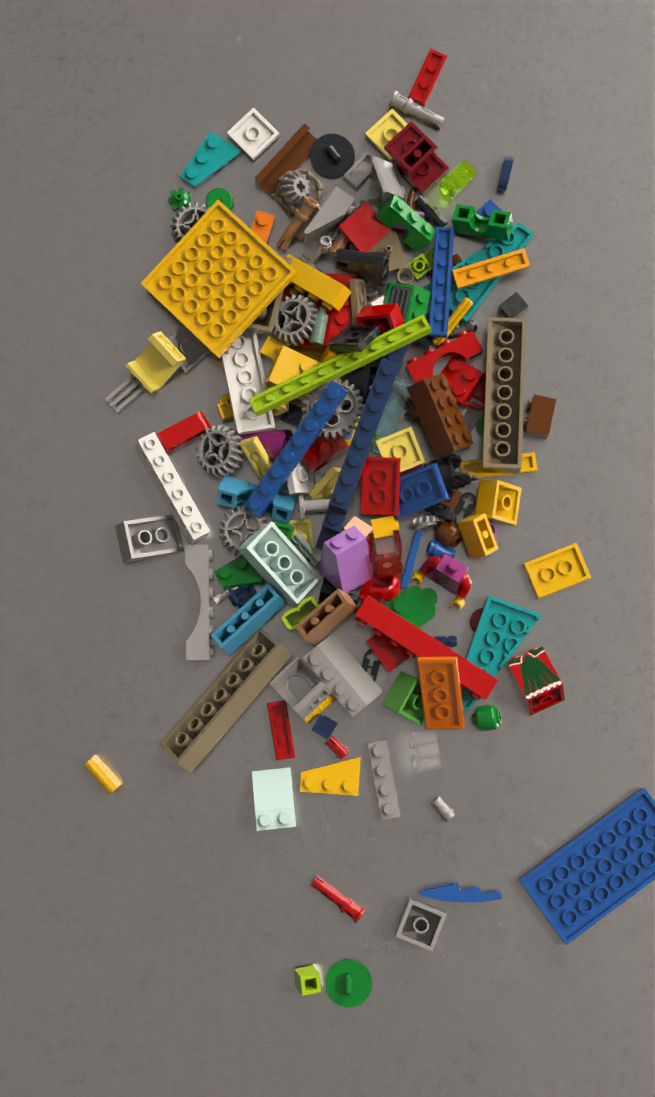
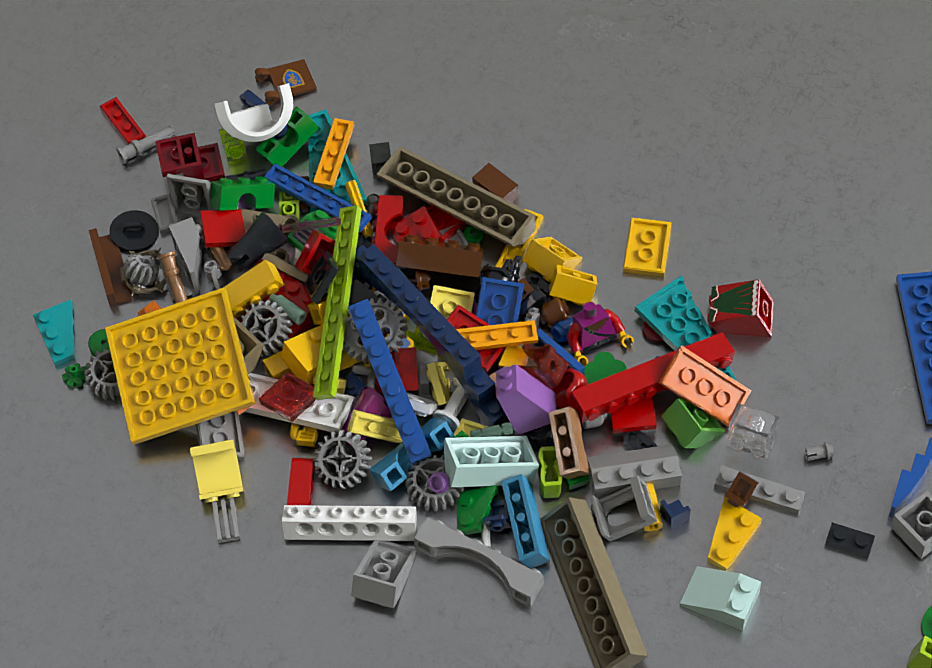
camera: 55 degrees left, 25 degrees down
white plate [227,107,280,161] -> none
red tile [267,700,295,761] -> none
red pin [310,876,366,924] -> none
red pin [325,735,349,760] -> none
light yellow plate [365,109,407,162] -> none
green head [472,705,502,731] -> none
none -> white piece [214,83,293,142]
none -> reddish brown flag [255,59,317,105]
none -> clear red plate [259,372,316,422]
none -> bar [277,217,341,233]
none -> medium lavender plate [428,471,450,494]
none -> light orange plate [456,320,538,350]
none -> reddish brown bracket [724,471,759,508]
none -> black plate [825,522,875,558]

